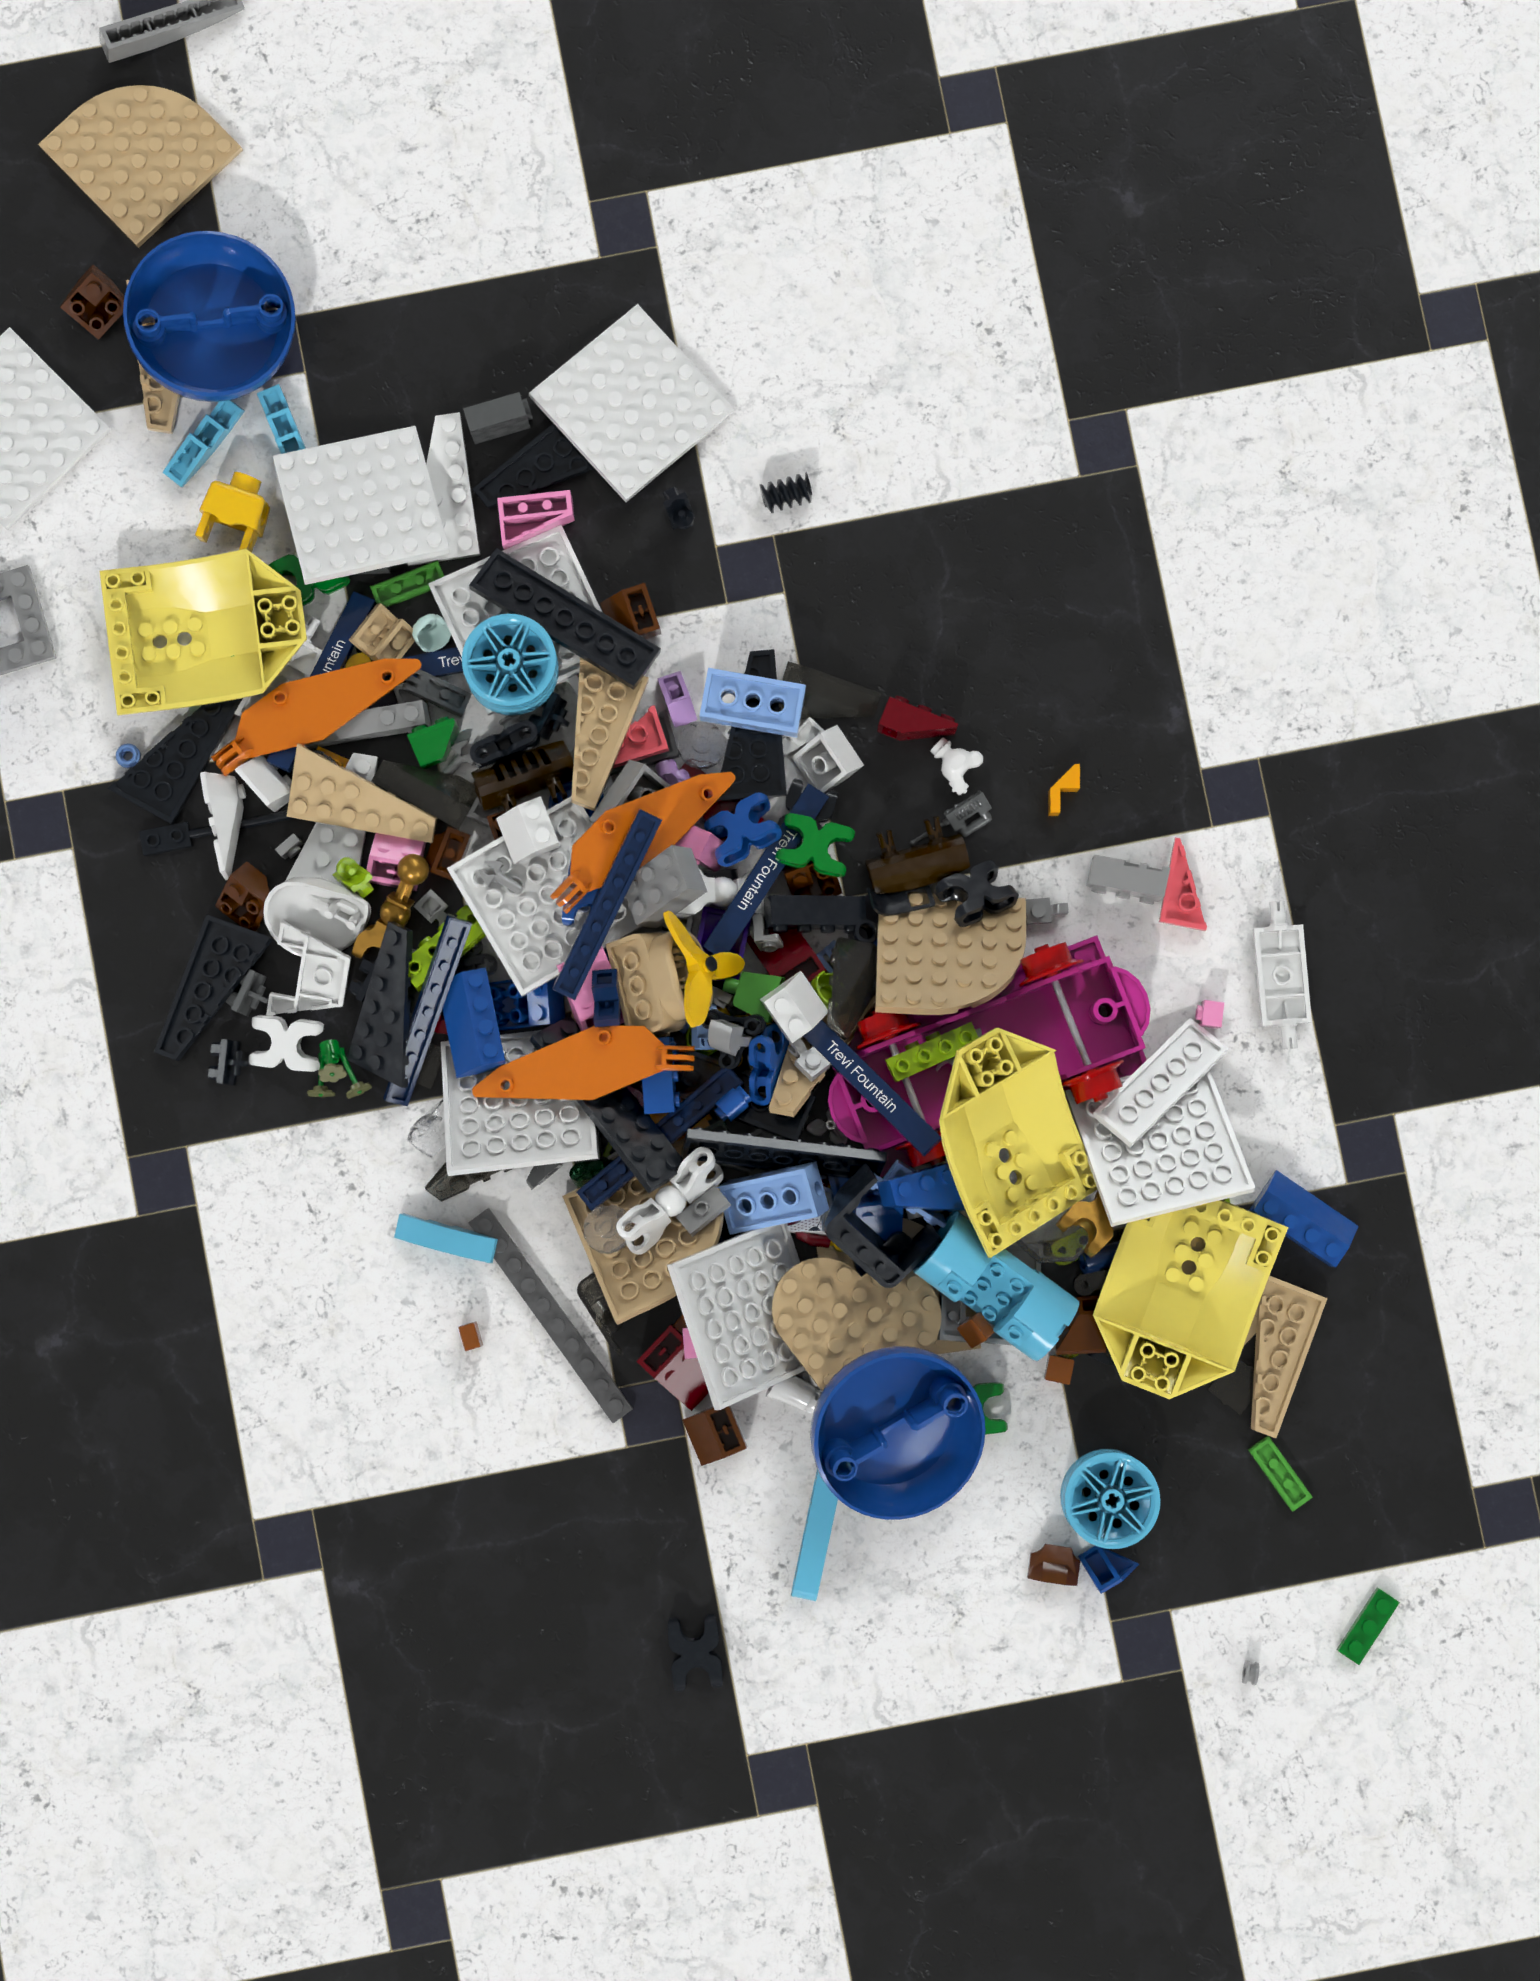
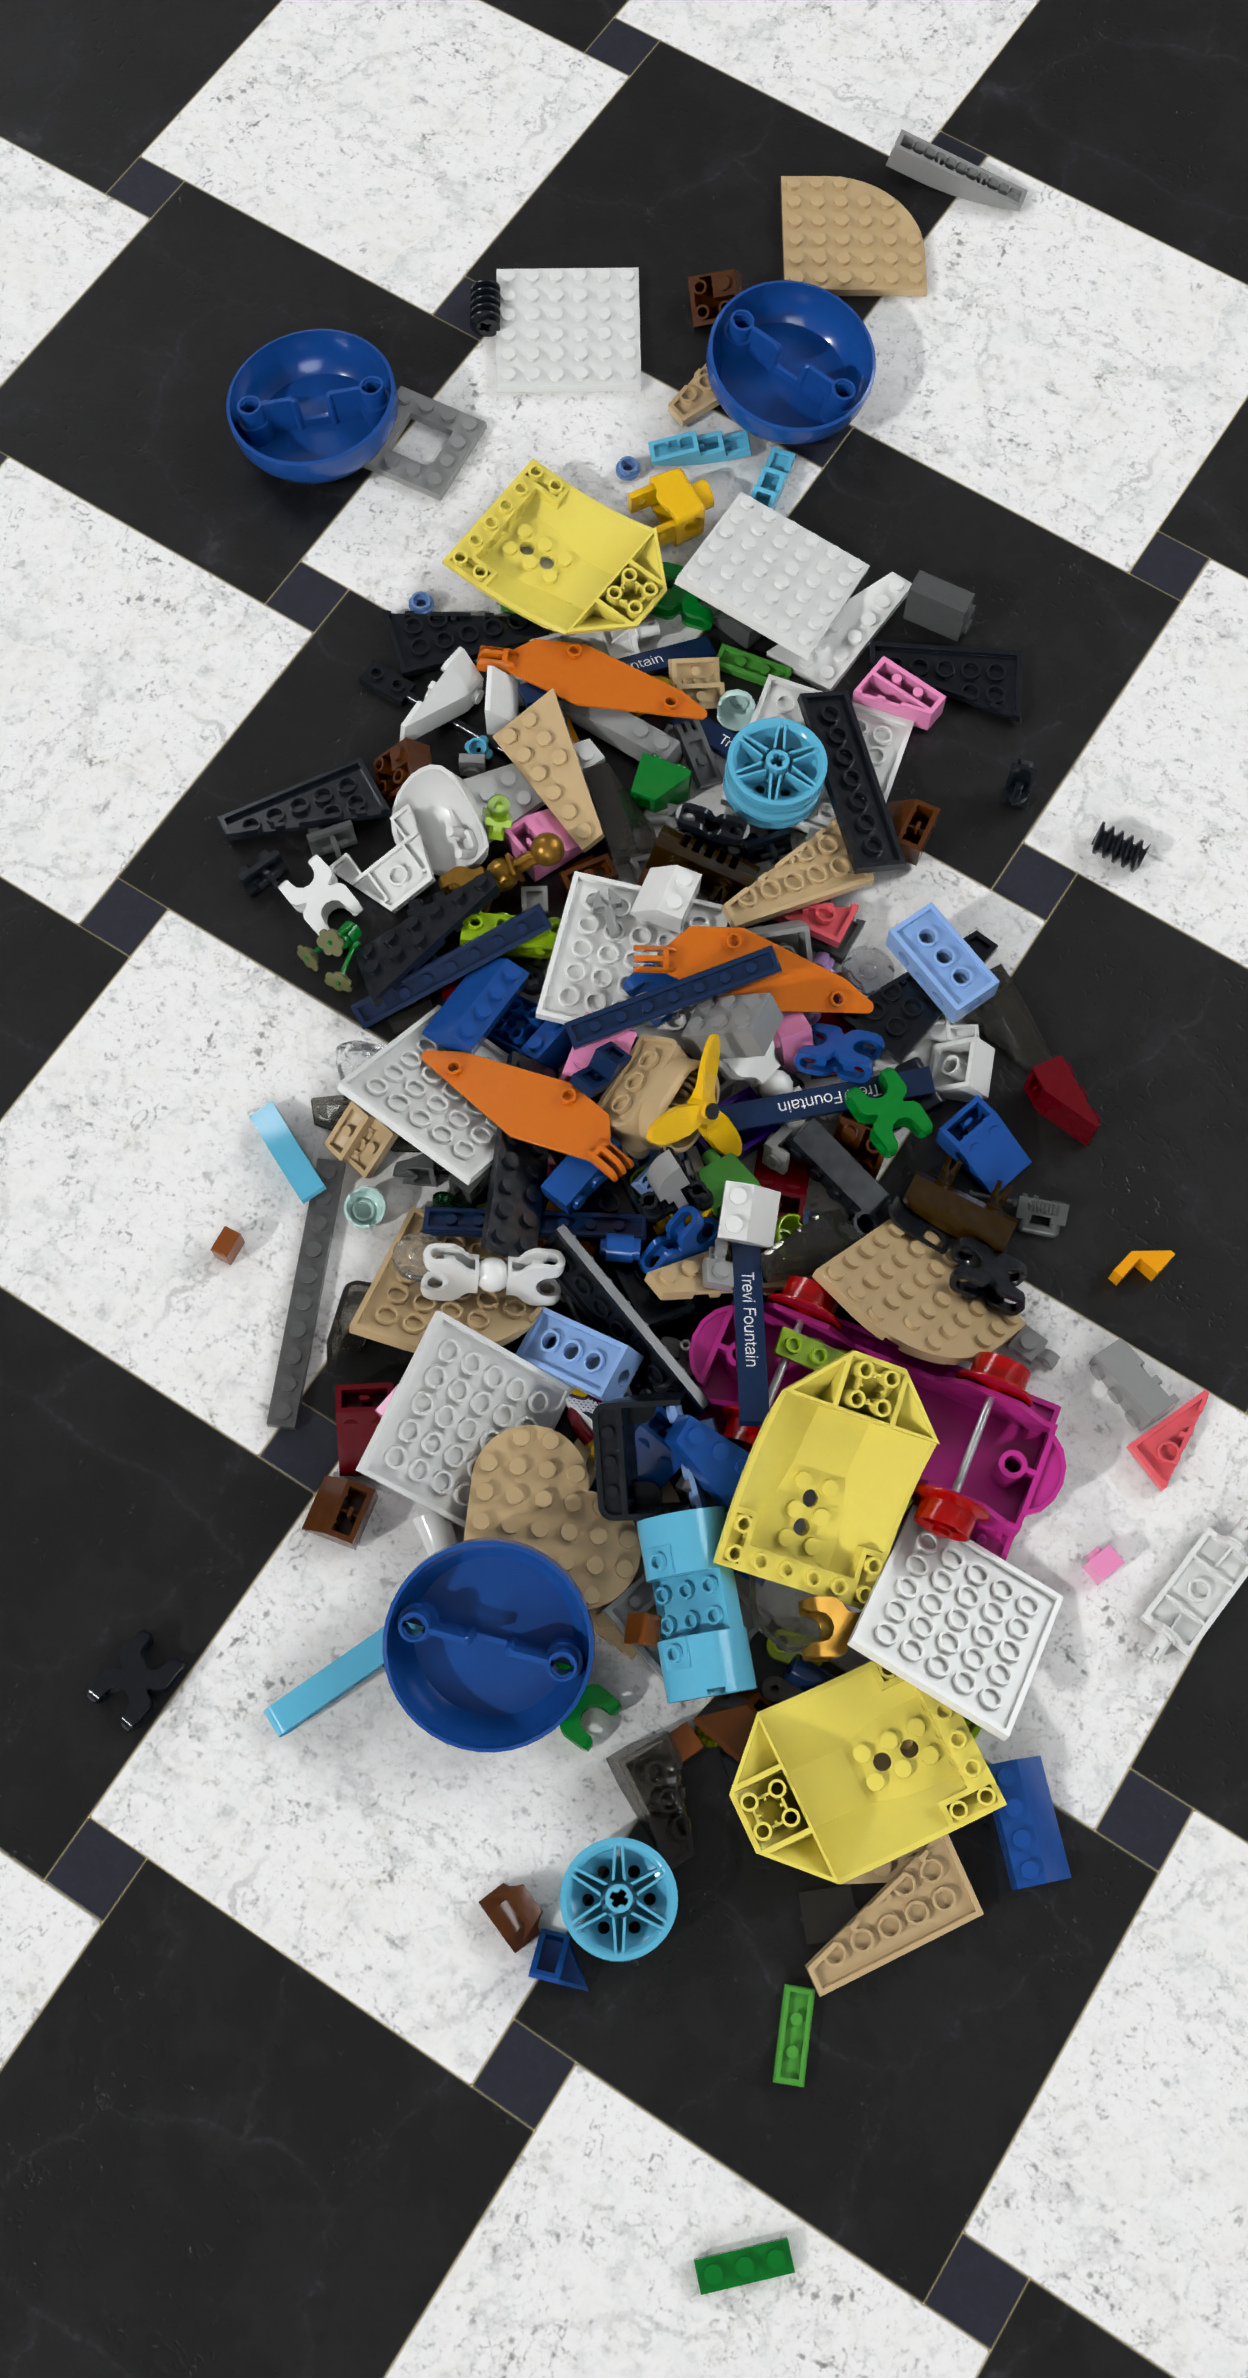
camera: 40 degrees right, 15 degrees down
white plate [529,304,734,502] -> none
lavender slope [657,671,697,728] -> none
light grey plate [676,1185,731,1237] -> none
white animal [930,737,983,795] -> none
white plate [1093,1018,1228,1148] -> none
light grey bush [1242,1660,1259,1685] -> none
none -> tan slope [323,1101,399,1178]
none -> light aqua hair [343,1186,387,1229]
none -> medium azure plate [464,735,493,760]
none -> clear smoke wedge [606,1731,696,1870]
none -> medium blue plate [616,456,640,481]
none -> blue slope [935,1095,1032,1195]

